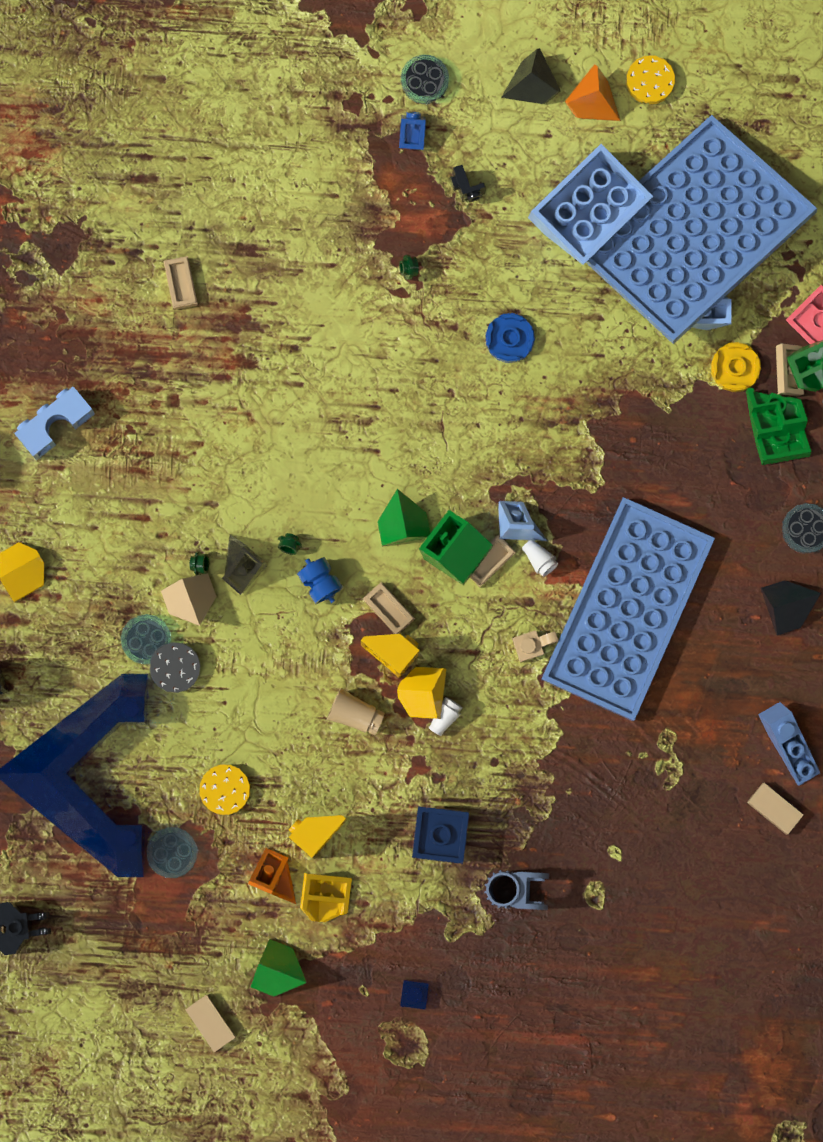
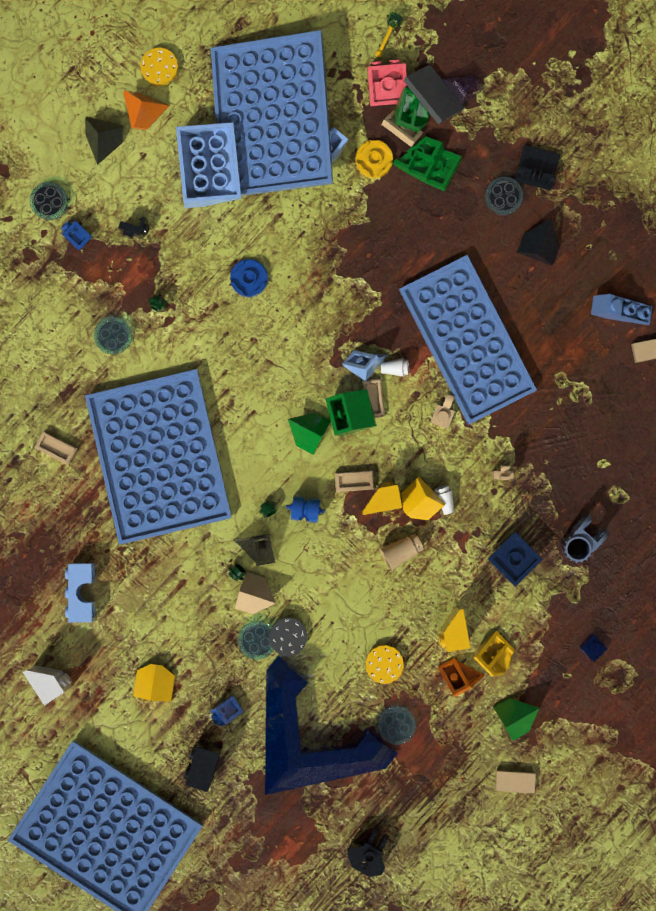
camera: 45 degrees left, 5 degrees up
none -> medium blue plate [85,369,232,545]
none -> clear light blue tile [94,316,132,355]
none -> blue bracket [210,696,244,727]
none -> tan plate [492,465,514,480]

